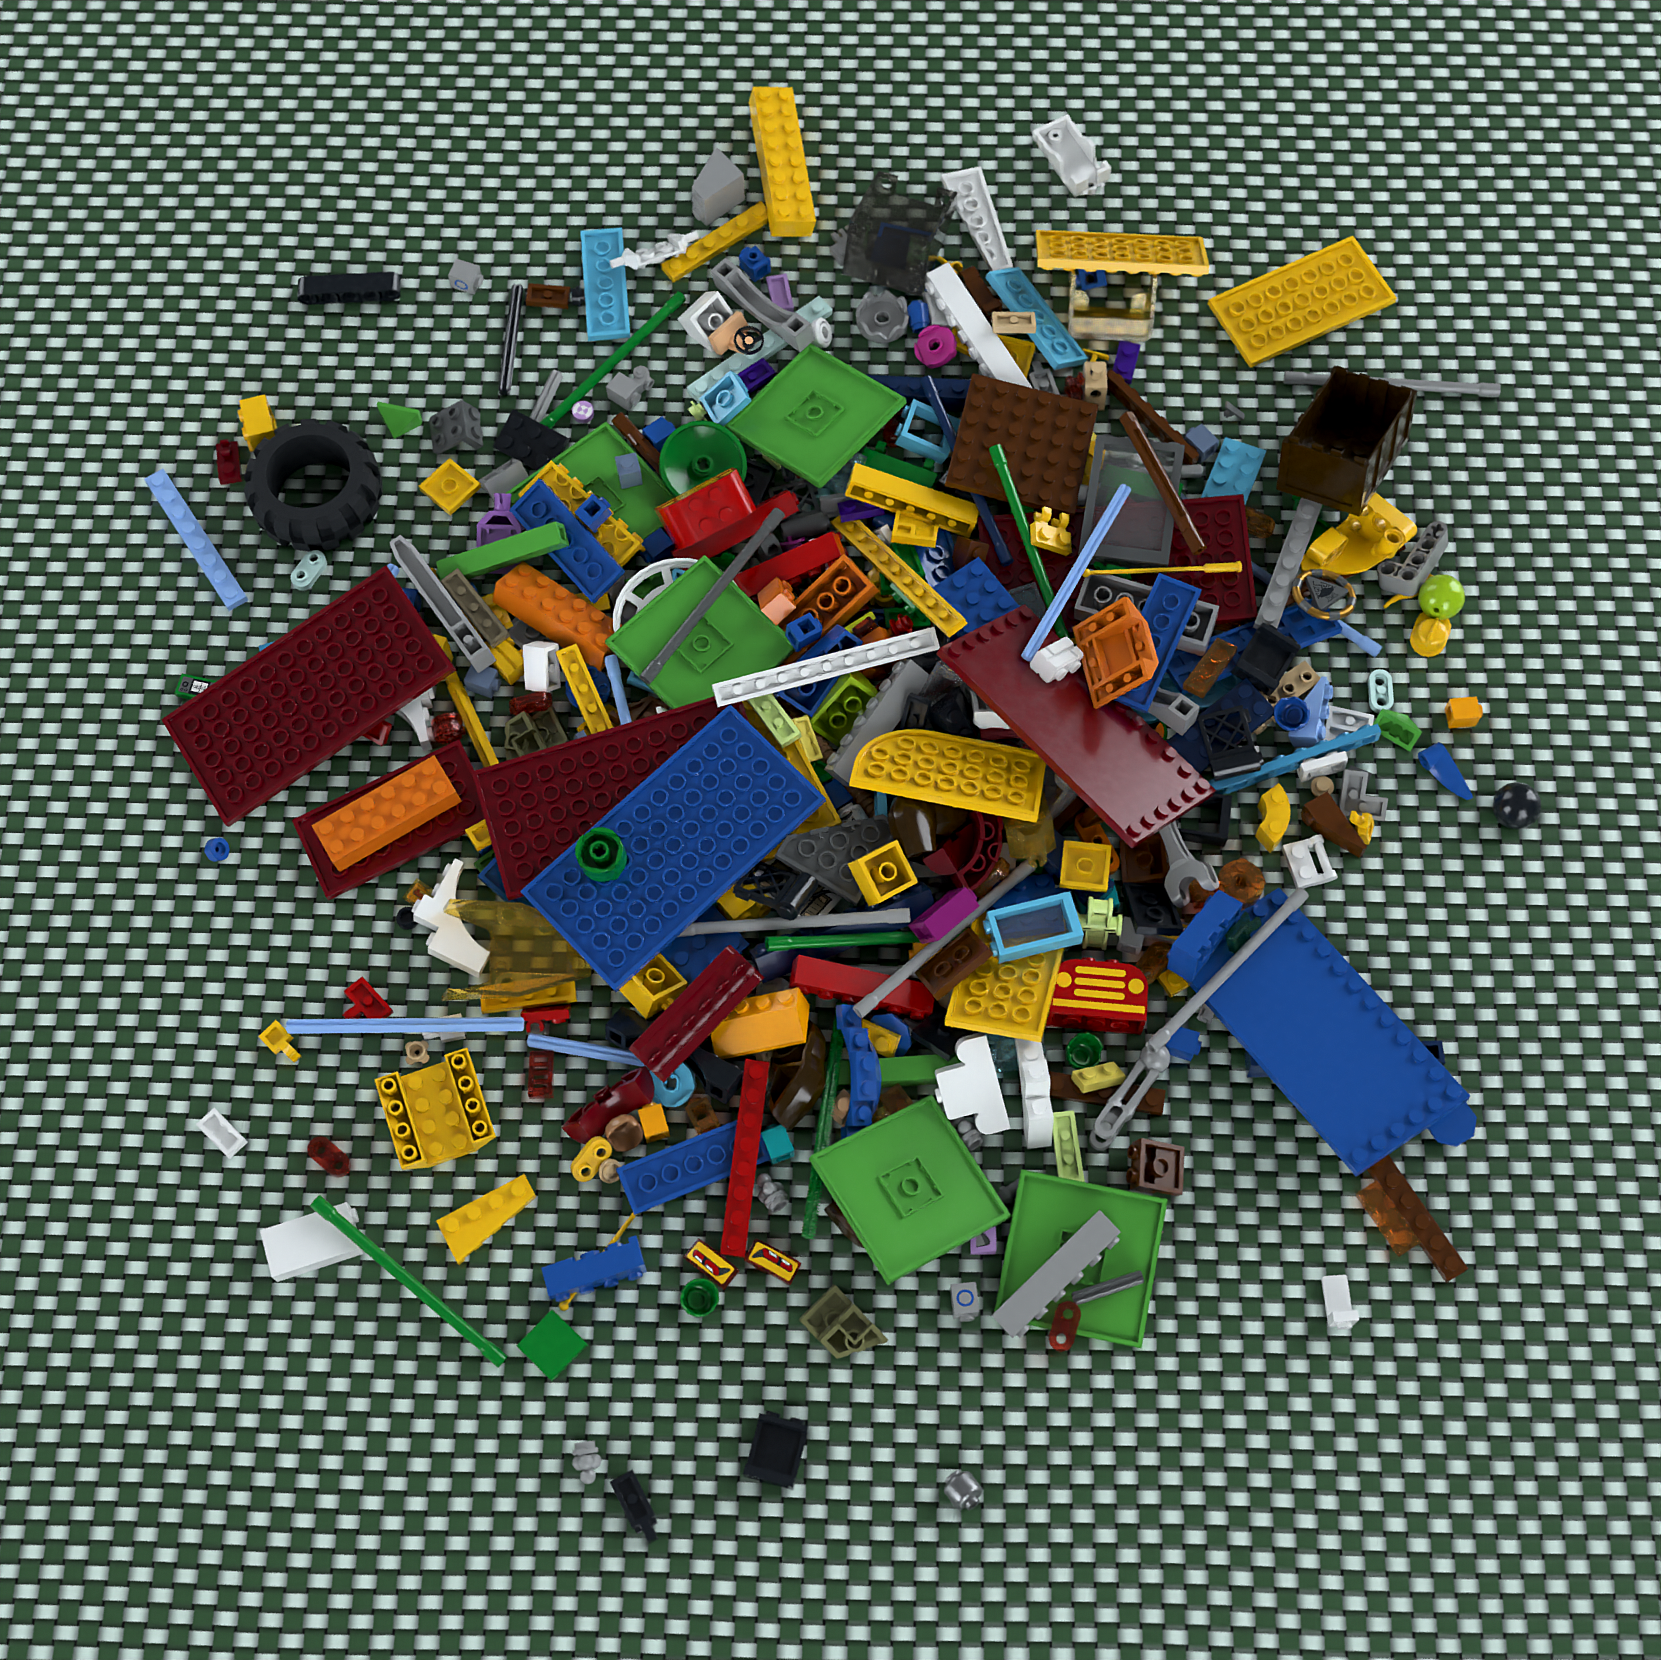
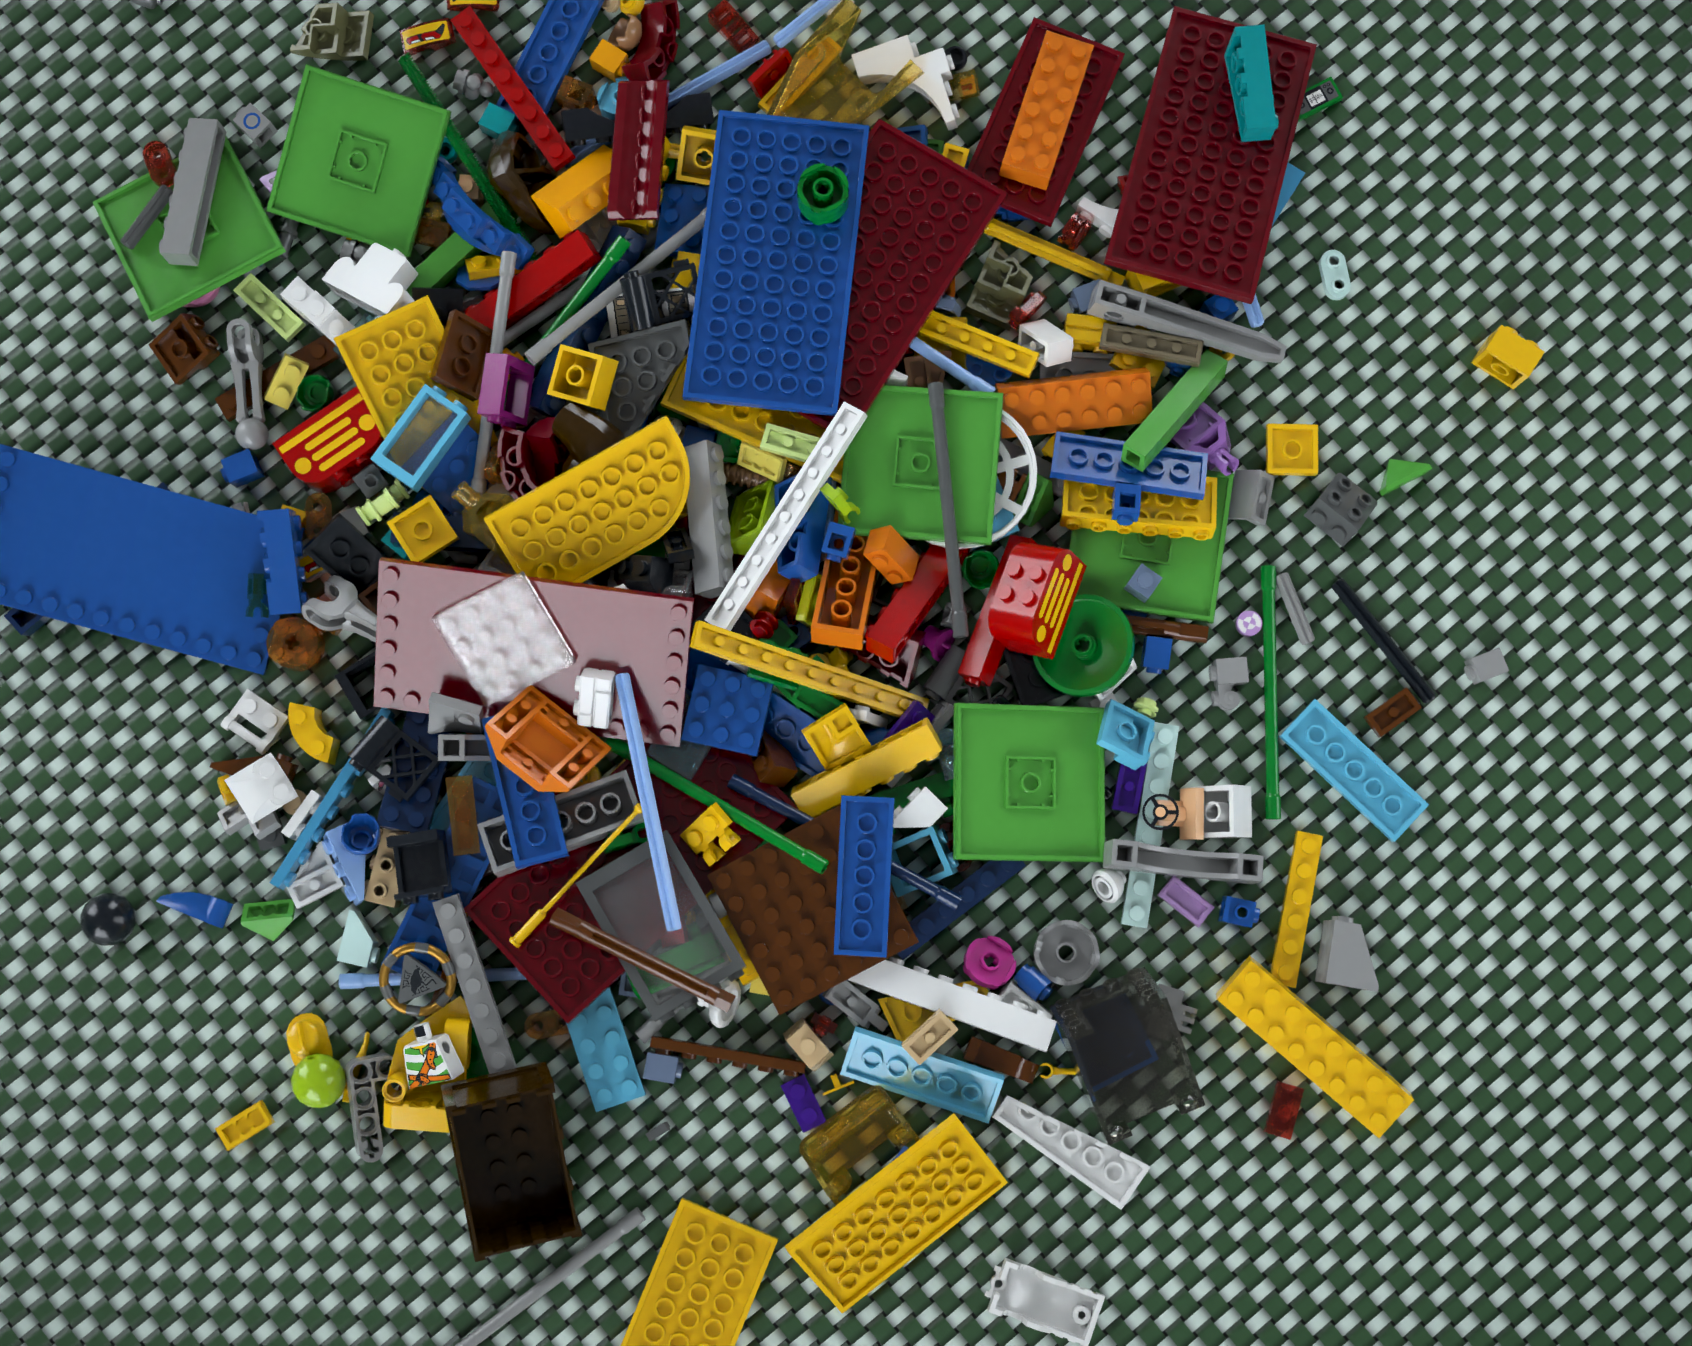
camera: 140 degrees right, 15 degrees up
light blue plate [144,469,248,611] -> none
dark red plate [216,439,242,485] -> none
black tyre [244,418,383,552] -> none
black beam [298,272,401,305] -> none
black plate [493,409,570,471] -> none
black plate [571,286,585,307] -> none
white plate [609,231,699,270] -> none
blue brick [640,528,675,564] -> none
light grey piece [1145,888,1309,1054] -> none
light aqua plate [1368,669,1394,714] -> none
light orange brick [1444,696,1483,729] -> none
none -> yellow plate [215,1100,275,1151]
none -> white slope [224,752,298,824]
none -> light aqua slope [337,910,380,968]
none -> dark grey brick [352,462,389,499]
none -> torso [403,1022,465,1089]
none -> light grey plate [428,692,484,734]
none -> clear plate [432,571,576,707]
none -> lime plate [819,483,860,524]
none -> blue plate [834,795,895,958]
none -> white slope [893,787,948,828]
none -> teal wedge [1224,24,1279,142]
none -> clear red plate [1264,1081,1304,1140]

